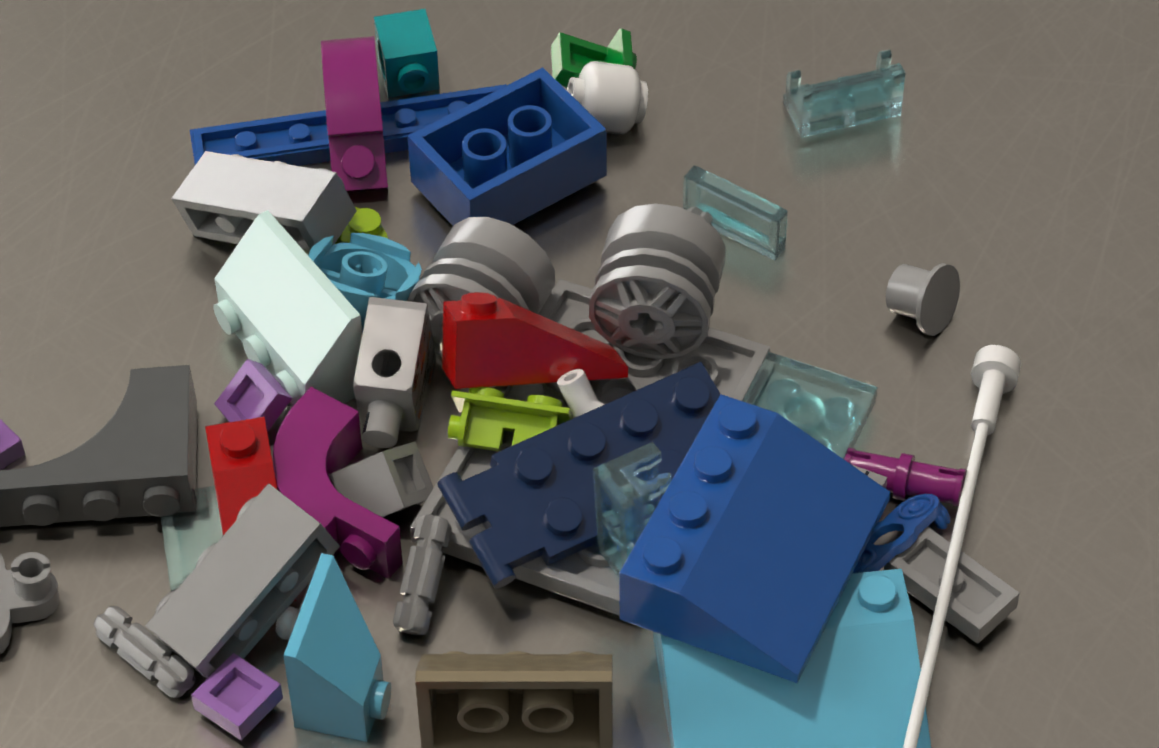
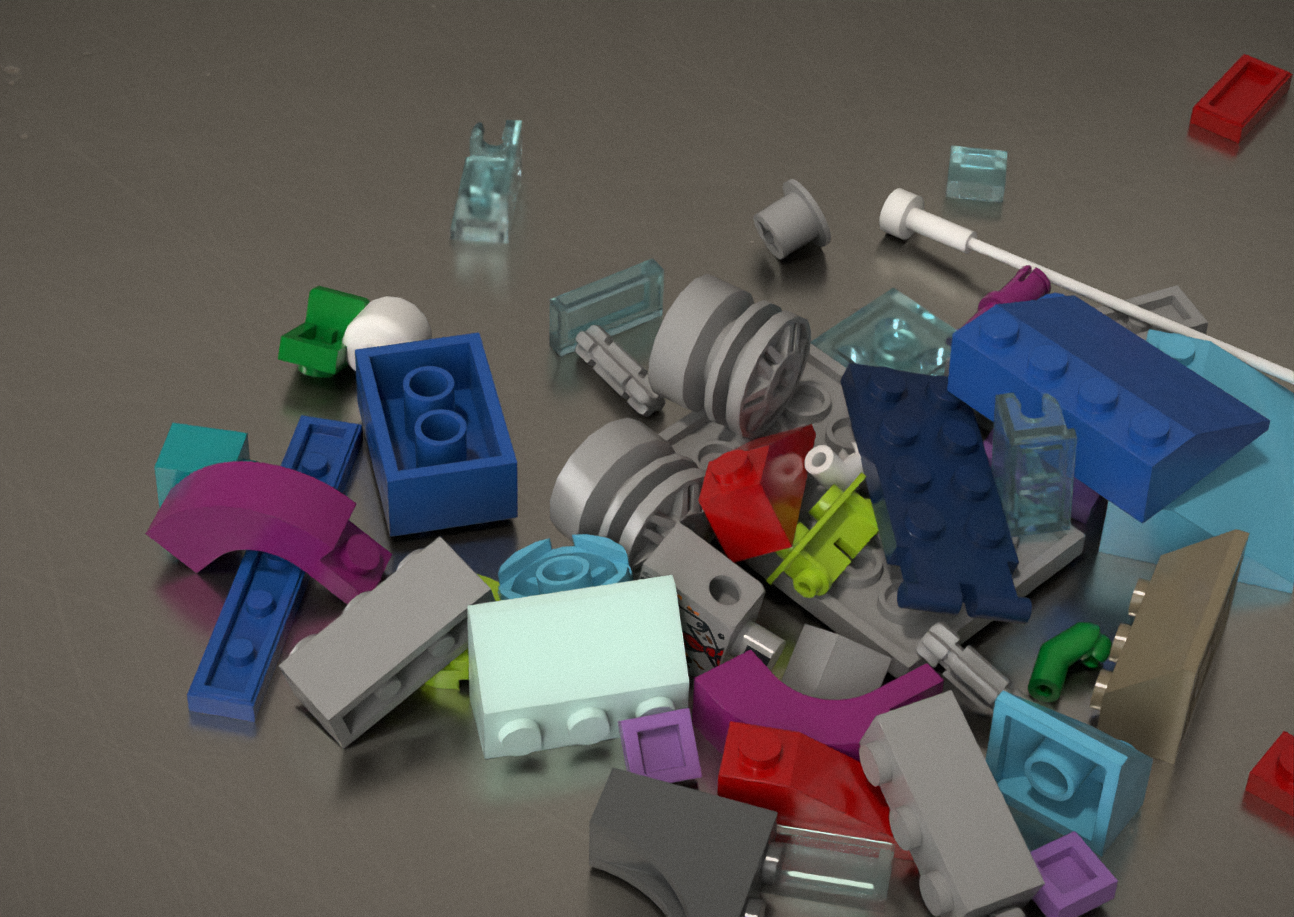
camera: 70 degrees left, 5 degrees down
none -> clear light blue tile [946,145,1008,203]
none -> green arm [1027,622,1112,702]

